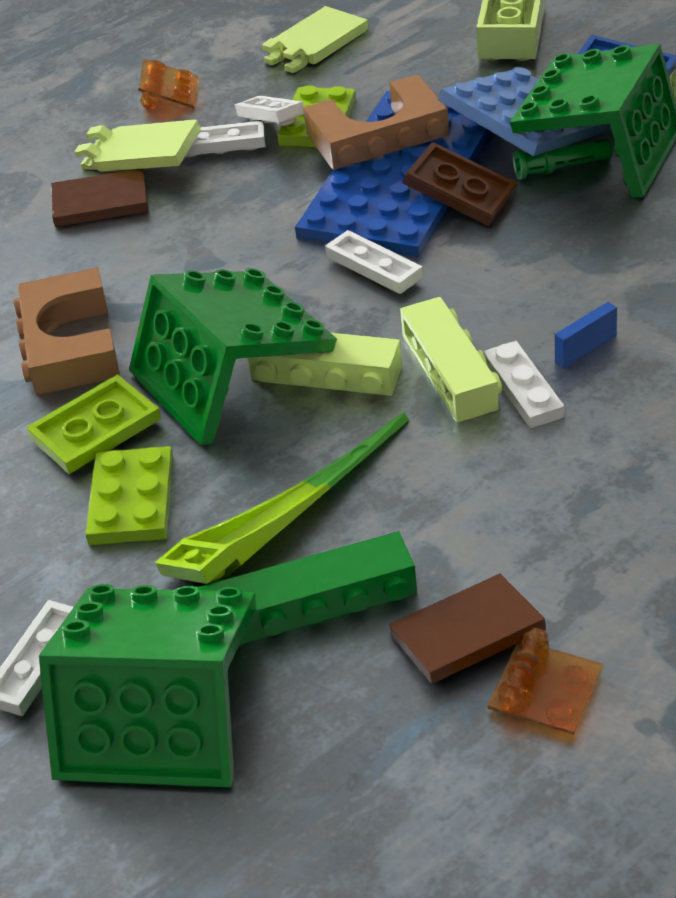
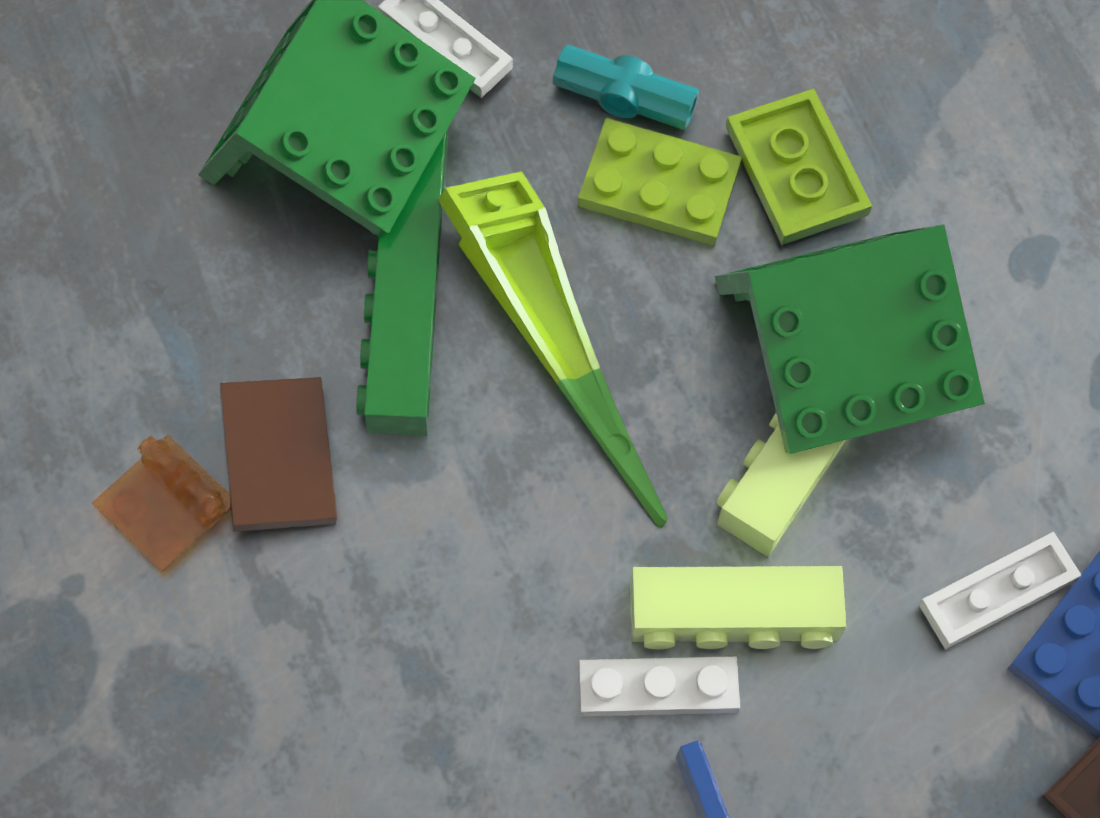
camera: 100 degrees right, 25 degrees up
medium nougat arch [13,267,120,395] -> none
none -> teal piece [553,44,700,130]

